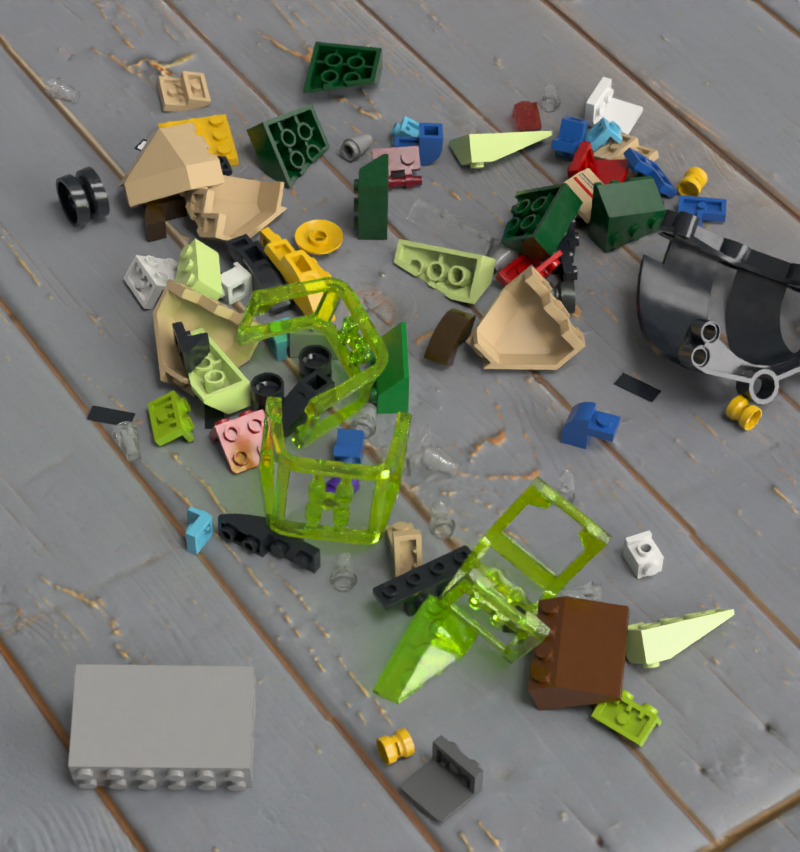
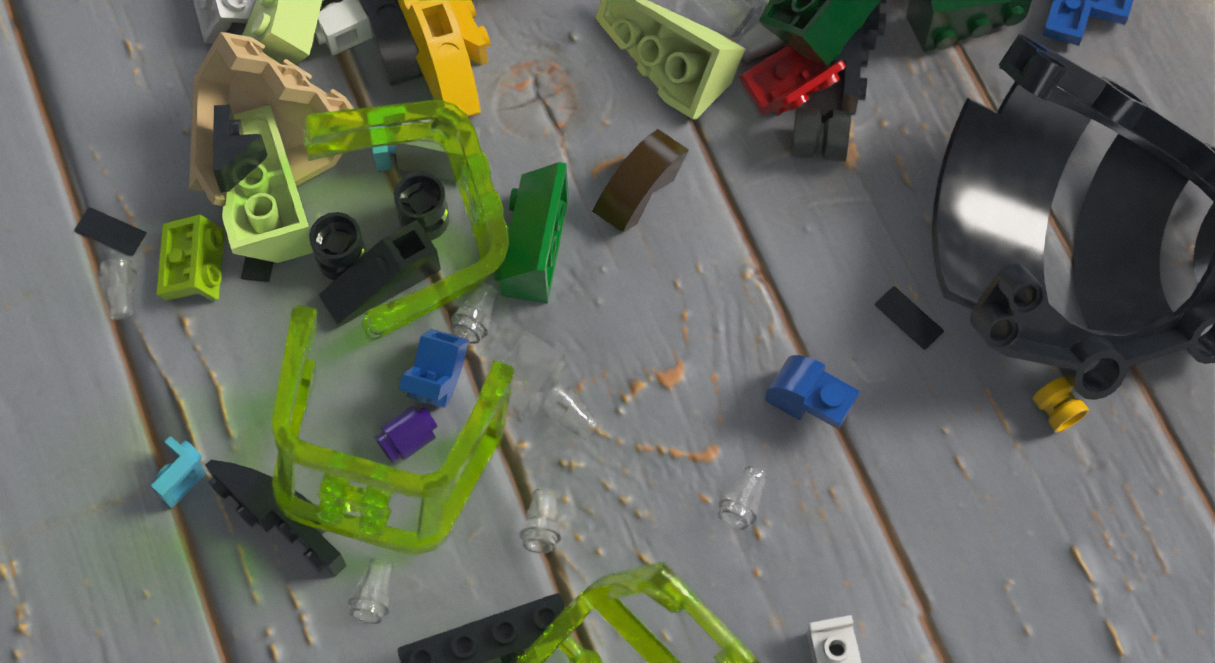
camera: 15 degrees right, 20 degrees up
bracket [209,409,280,474] -> none
tan bracket [386,522,423,577] -> none
tan panel [466,265,586,370] -> none

